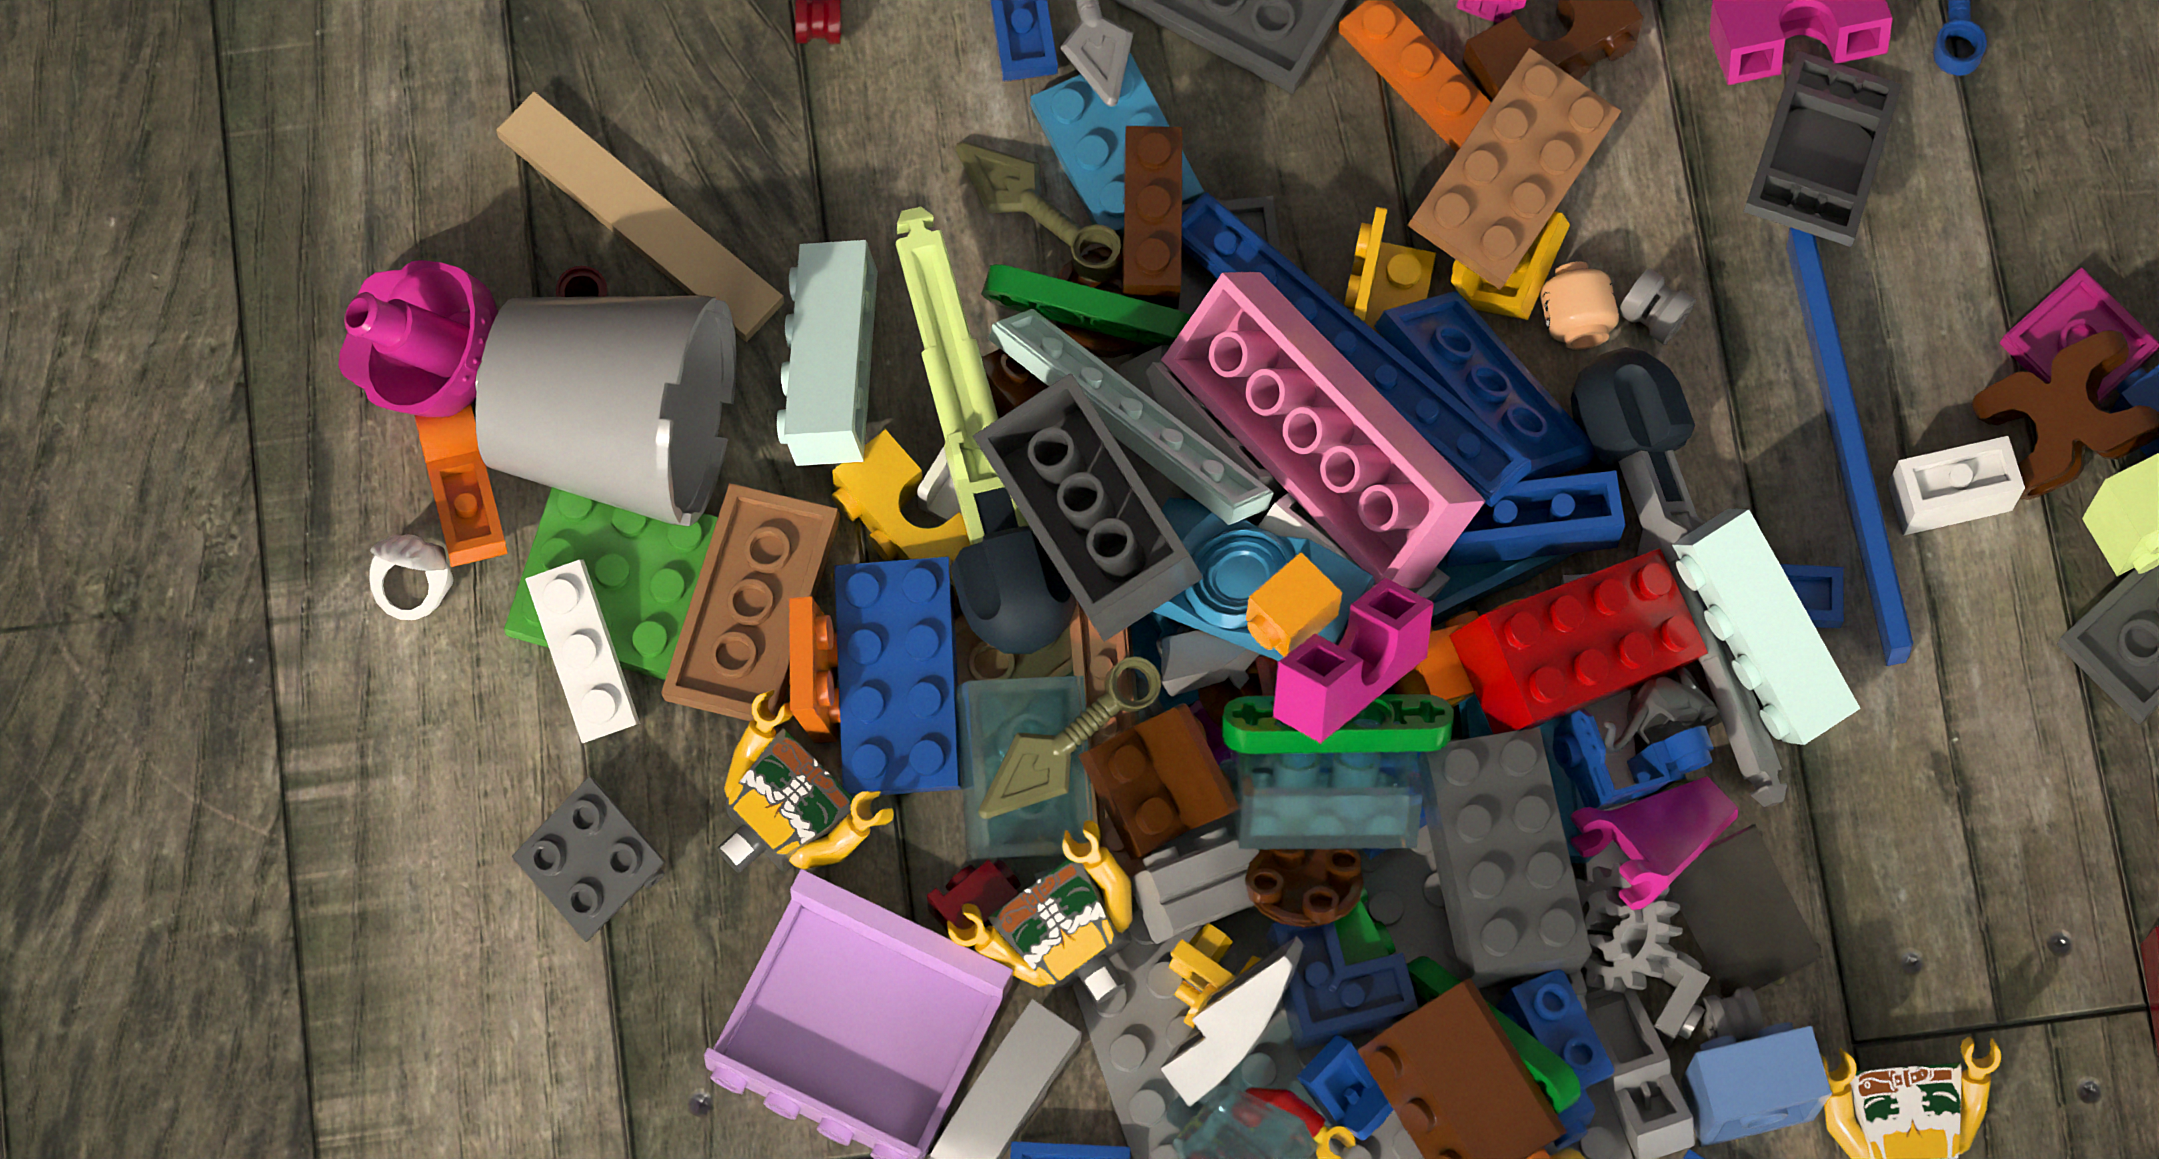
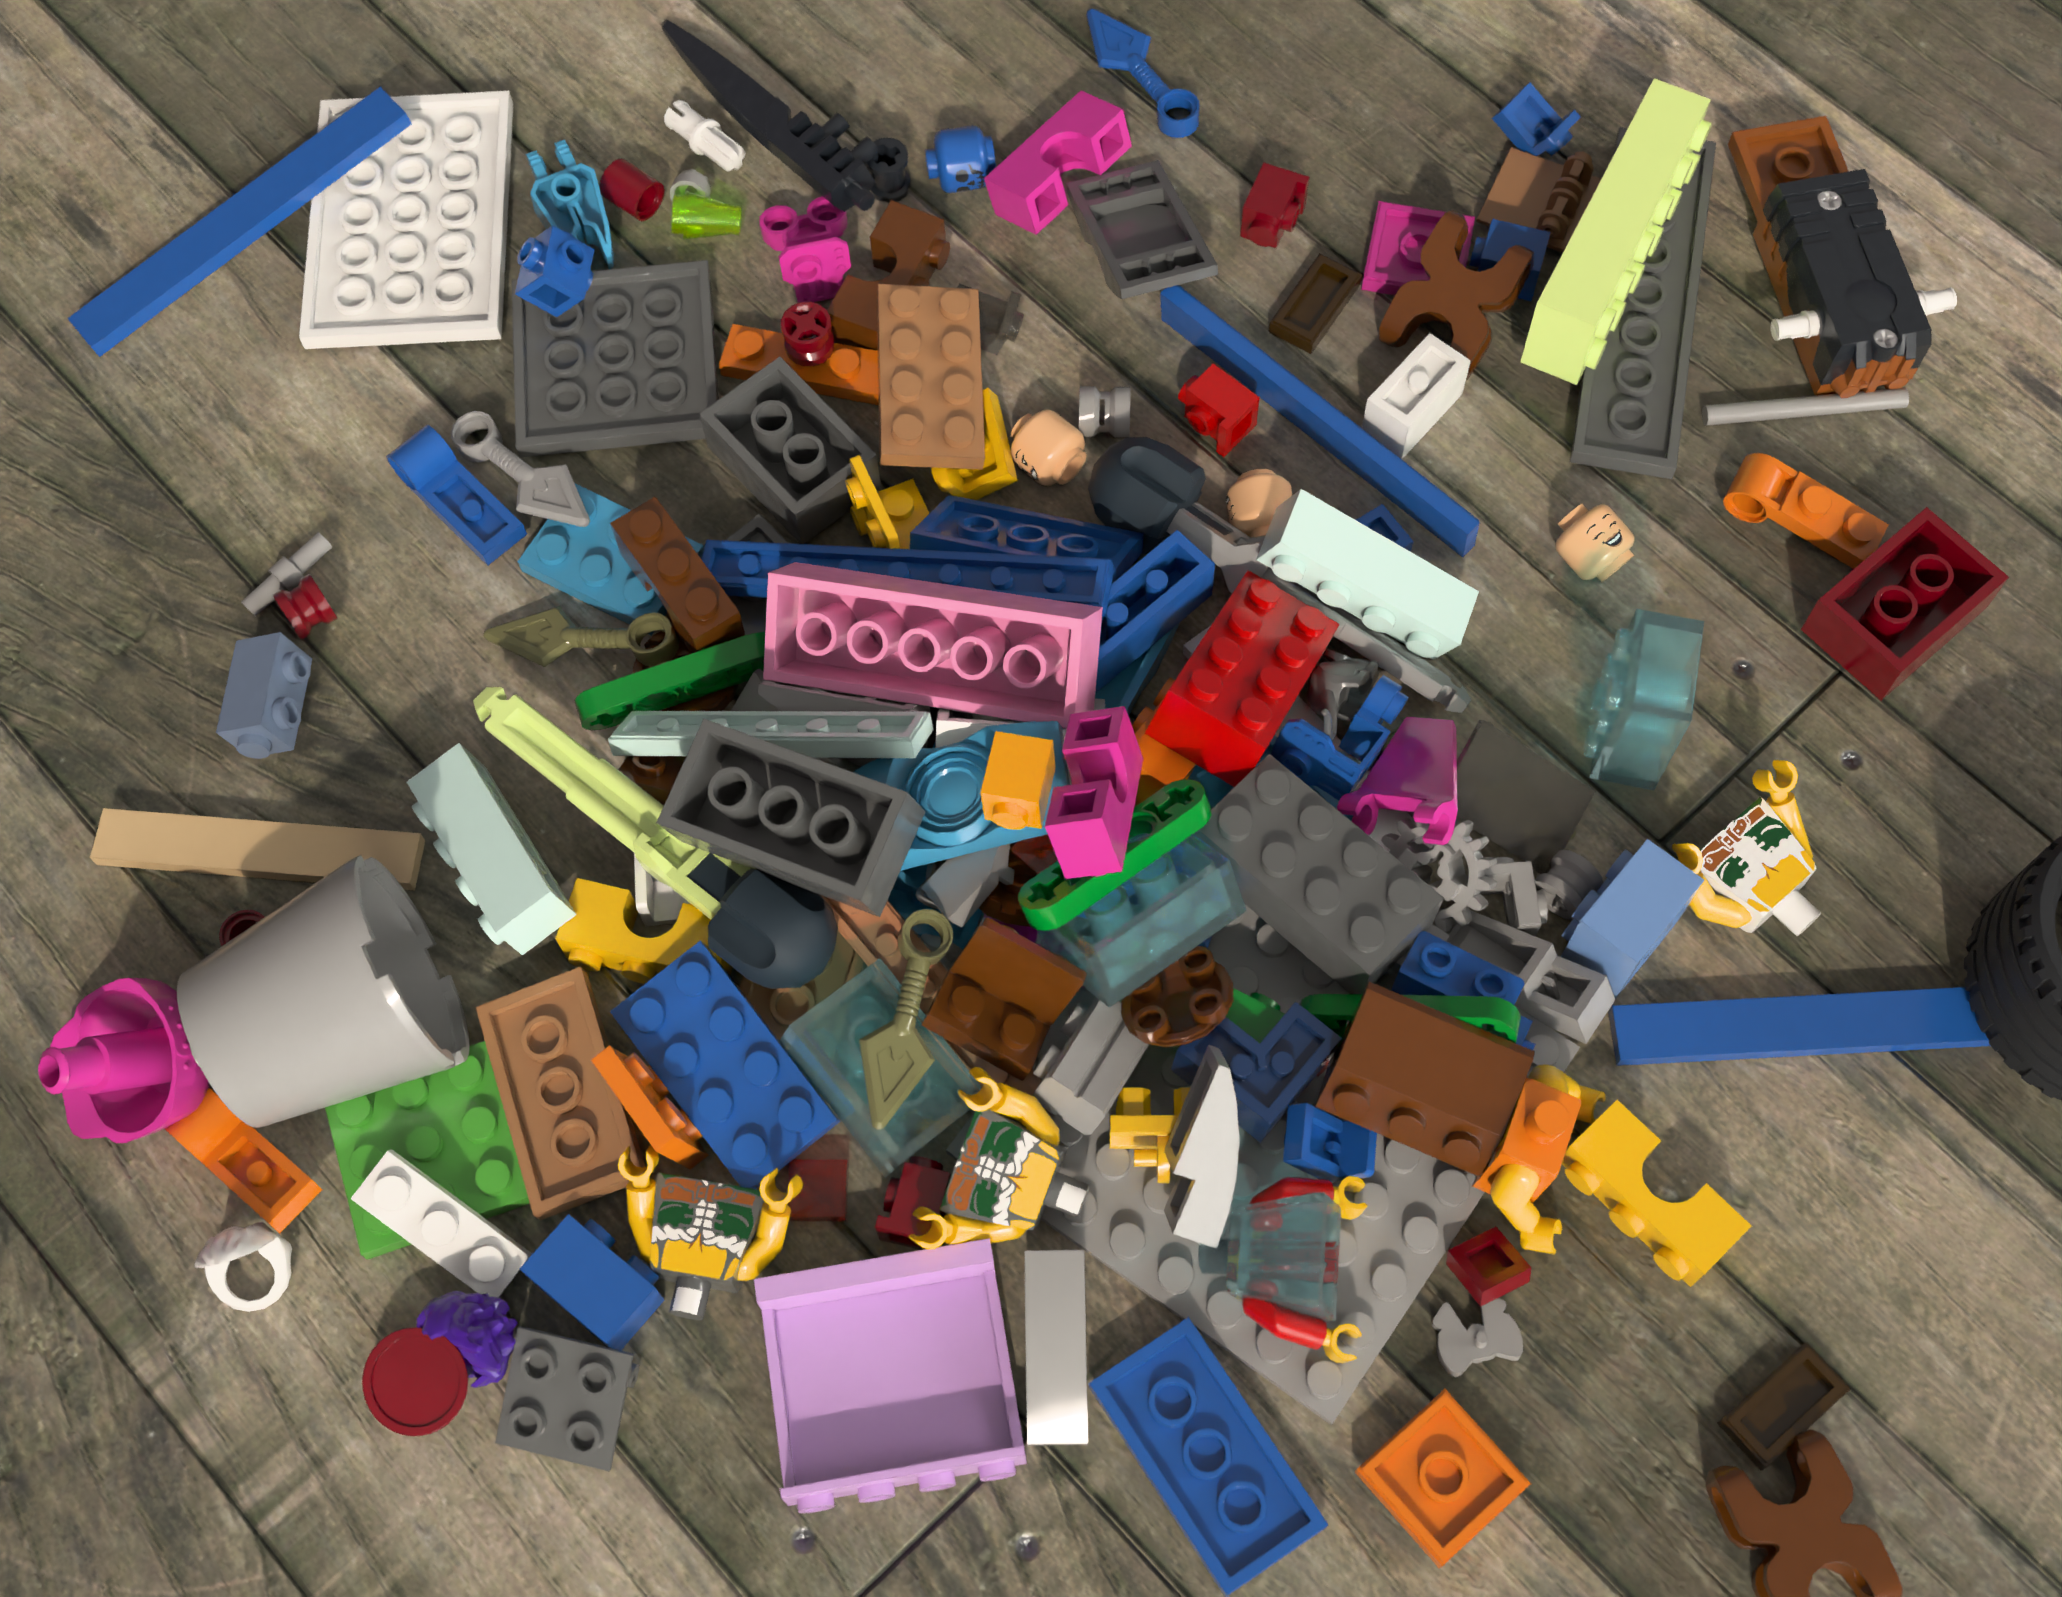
camera: 30 degrees left, 5 degrees down
none -> sand blue brick [216,632,312,759]
none -> dark red piece [362,1327,468,1436]
none -> dark purple hair [416,1291,518,1388]
none -> blue brick [519,1214,664,1350]
none -> dark grey brick [699,356,881,544]
none -> dark red wheel [781,302,834,367]
none -> clear red tile [787,1159,849,1221]
none -> clear smoke bracket [957,283,1024,355]
none -> red brick [1178,363,1260,457]
none -> light nougat head [1226,469,1293,537]
none -> dark red brick [1240,162,1310,249]
none -> dark brown tile [1268,253,1362,354]
none -> light nougat head [1555,504,1635,583]
none -> clear light blue brick [1583,609,1704,790]

